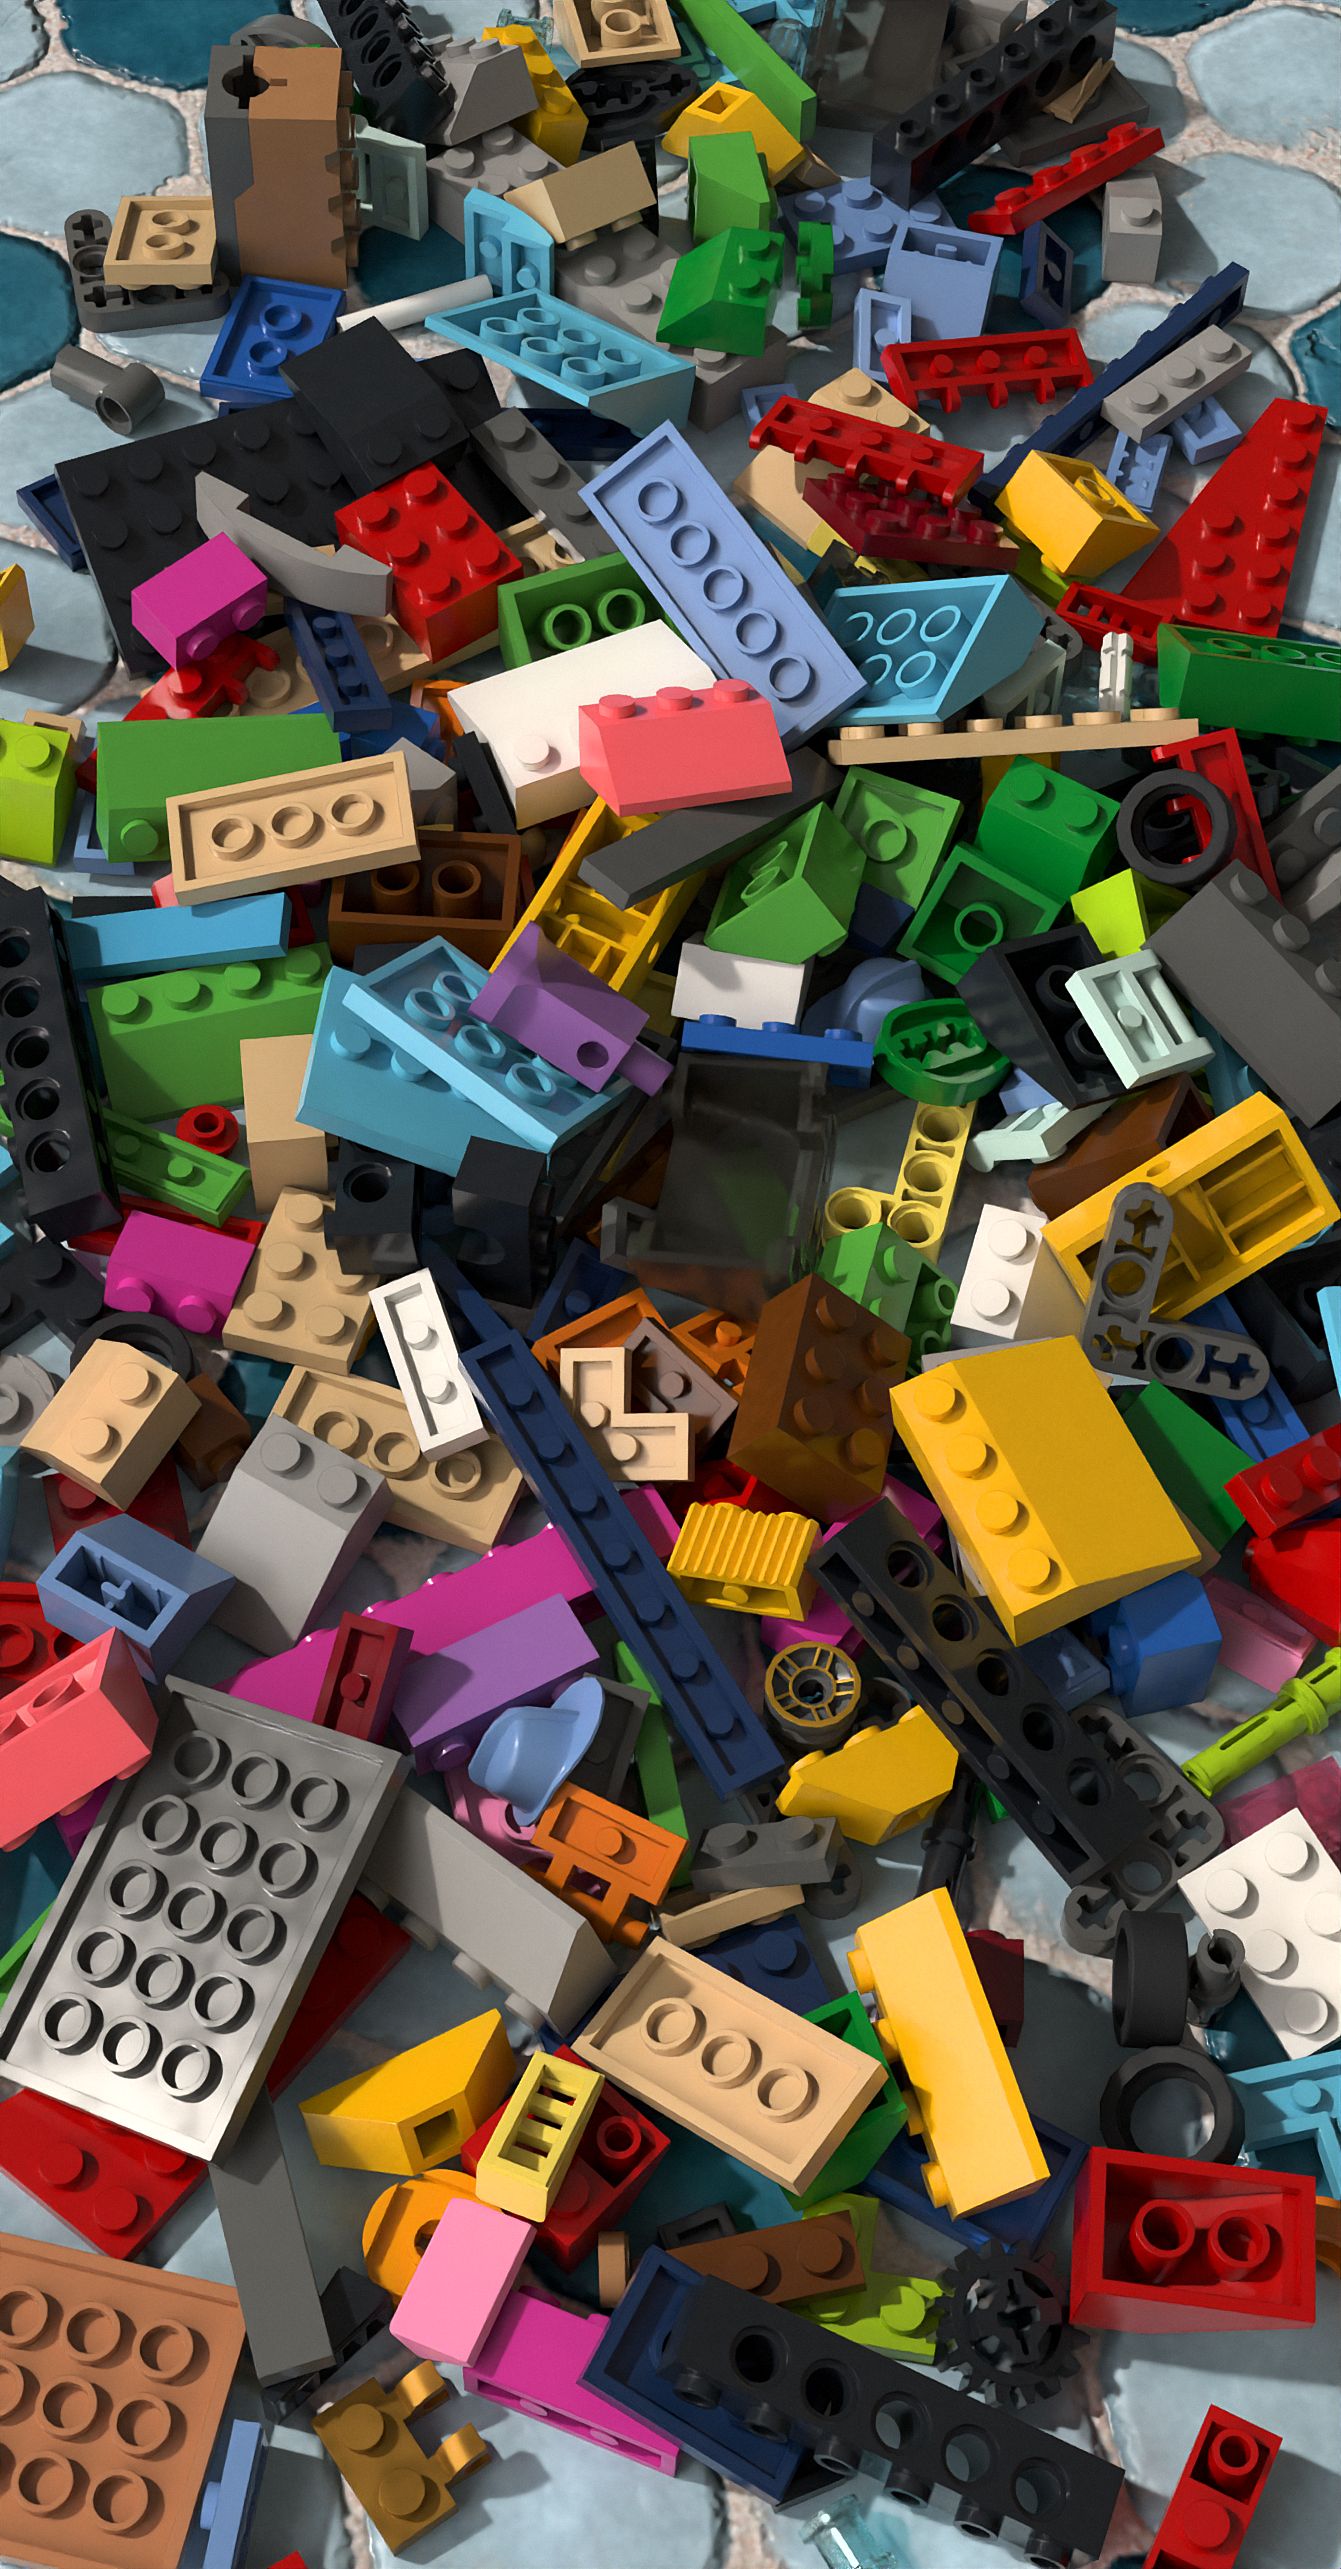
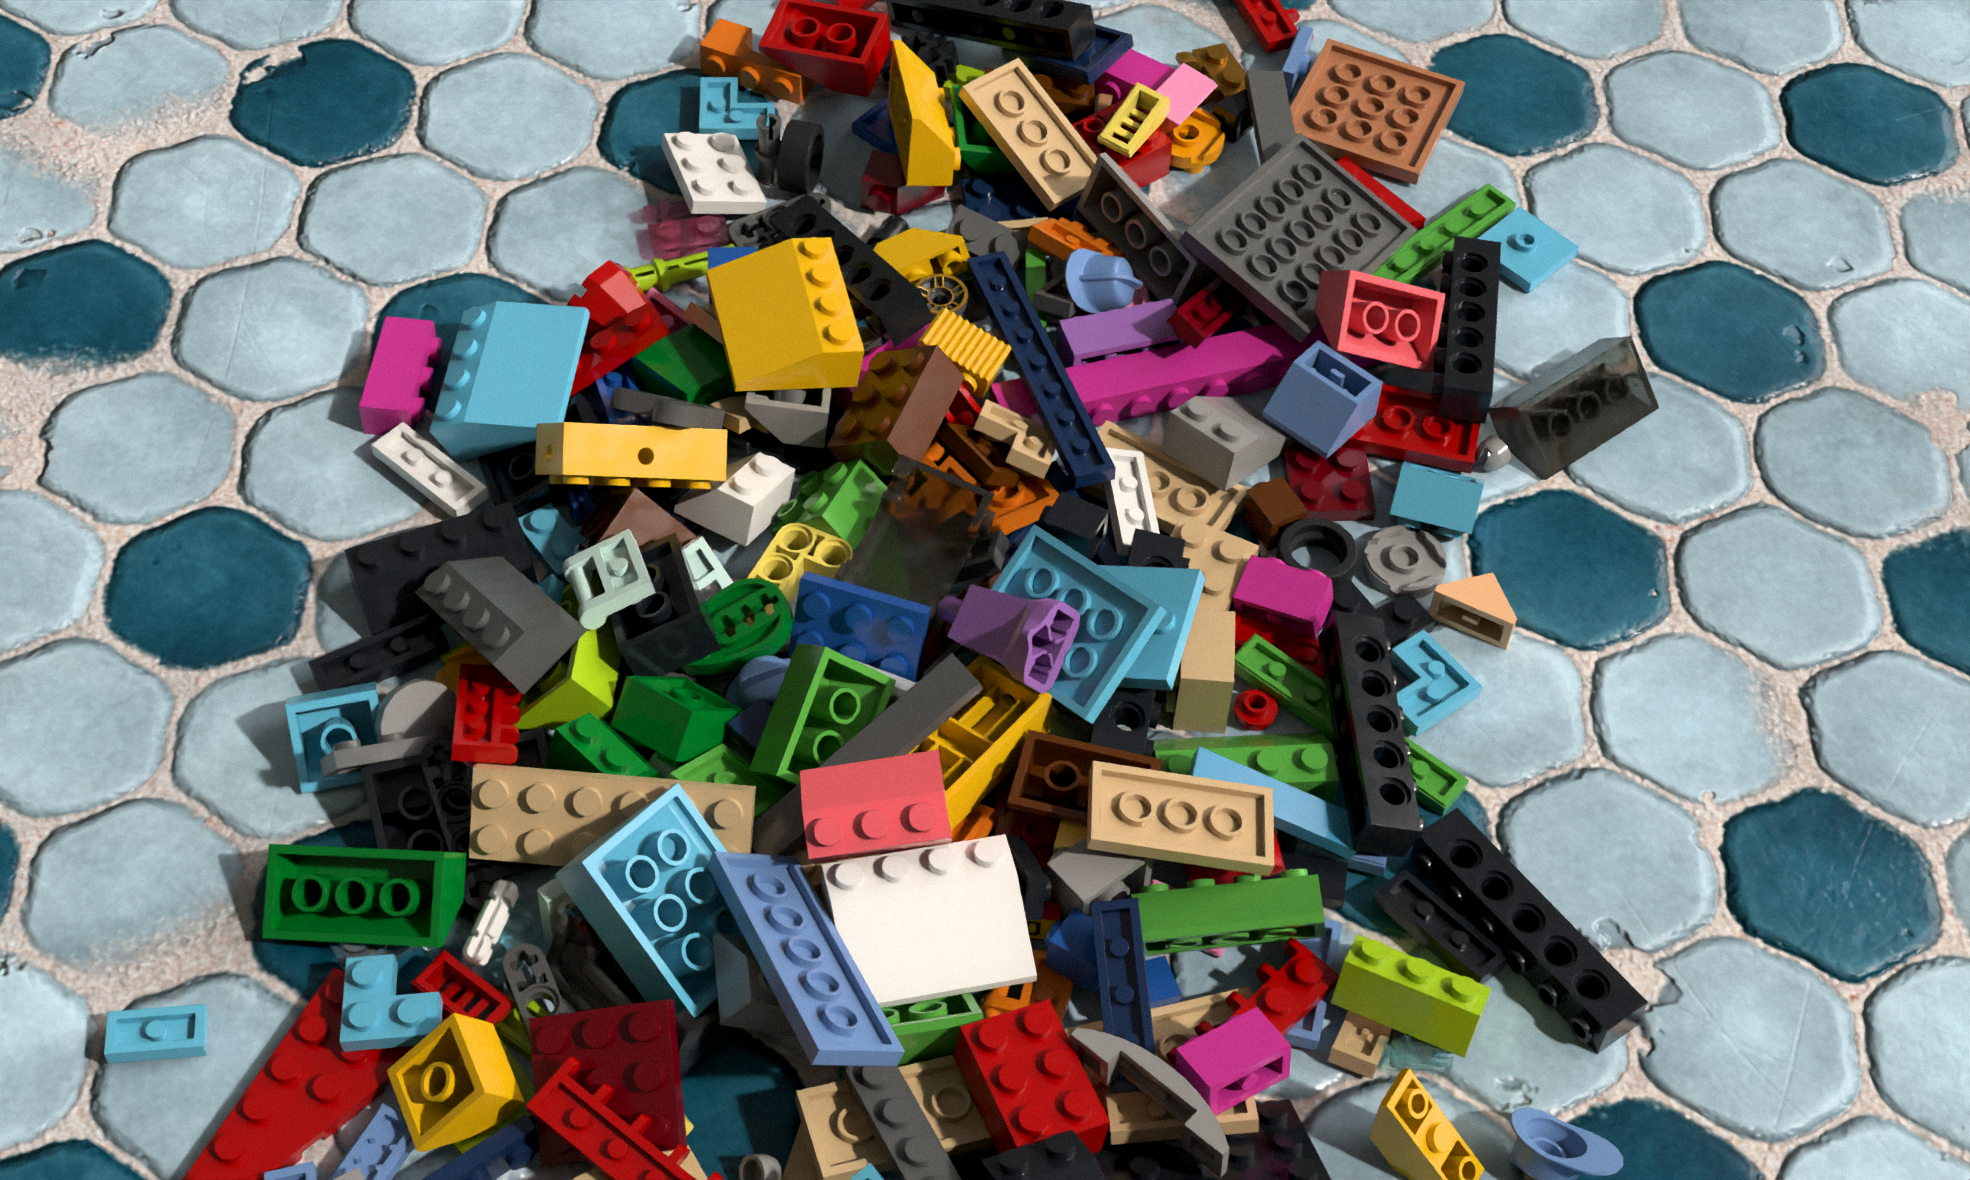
camera: 170 degrees left, 5 degrees down
tan slope [19,1339,202,1512] -> none
yellow slope [298,2008,517,2176] -> none
black tyre [1100,2045,1245,2166] -> none
black tyre [1116,768,1238,888] -> none
none -> medium azure plate [339,954,443,1052]

